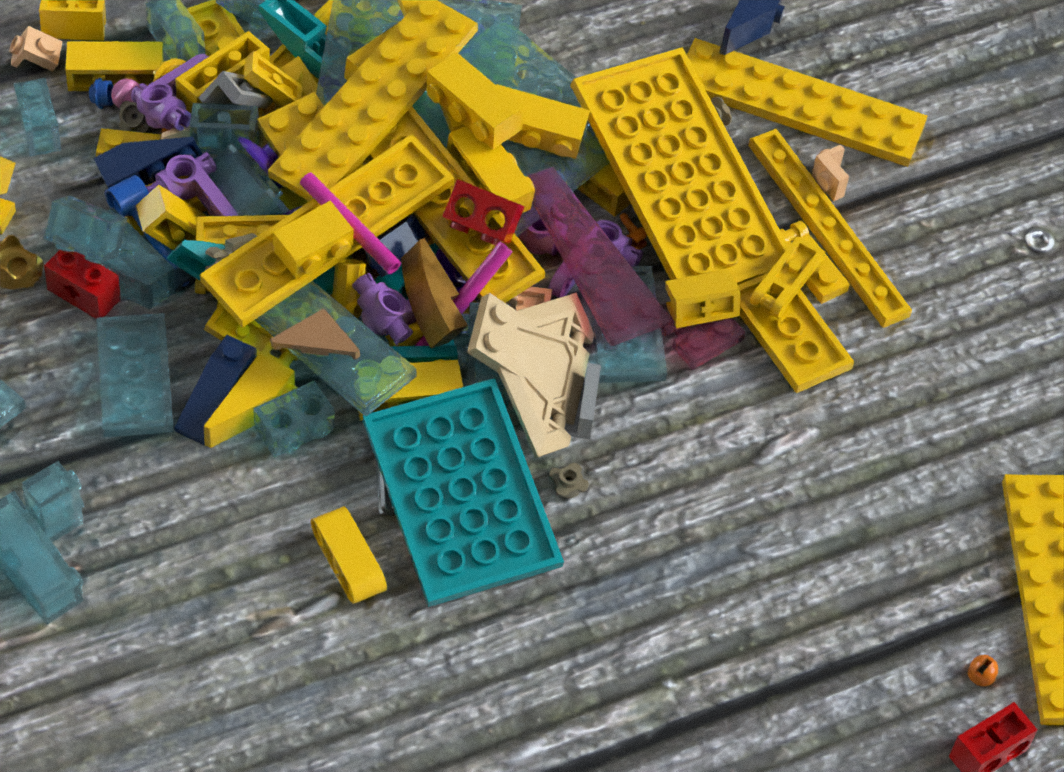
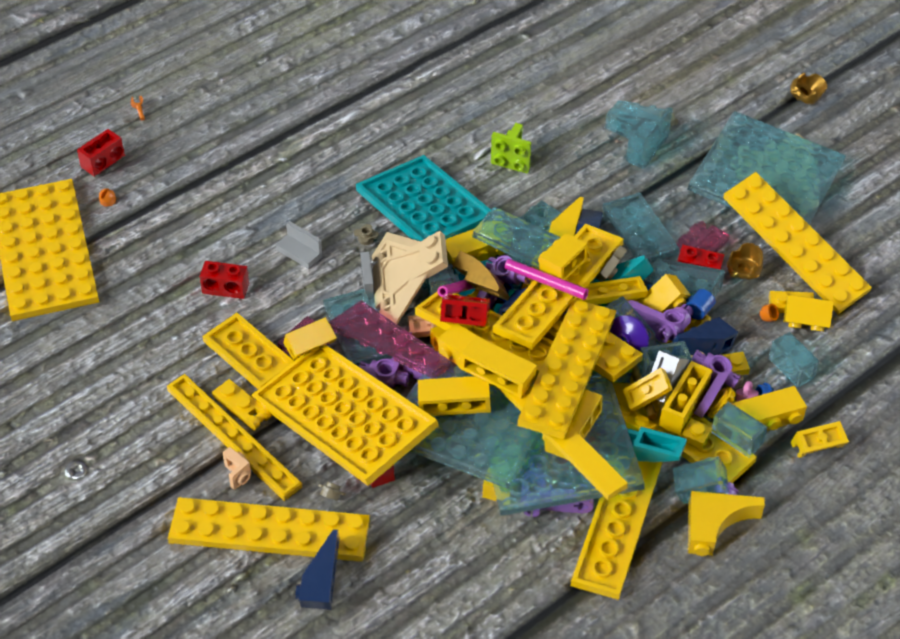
camera: 170 degrees right, 5 degrees down
light nougat bracket [9,26,62,72] -> none
clear light blue brick [44,195,128,263] -> none
medium nougat tile [270,308,360,360] -> none
yellow beam [310,506,387,604] -> none
yellow plate [750,236,826,319] -> none
none -> red brick [199,261,249,299]
none -> light grey panel [276,221,323,269]
none -> lime bracket [491,123,531,174]
none -> clear pink plate [675,221,730,252]
none -> orange hinge [759,303,779,322]

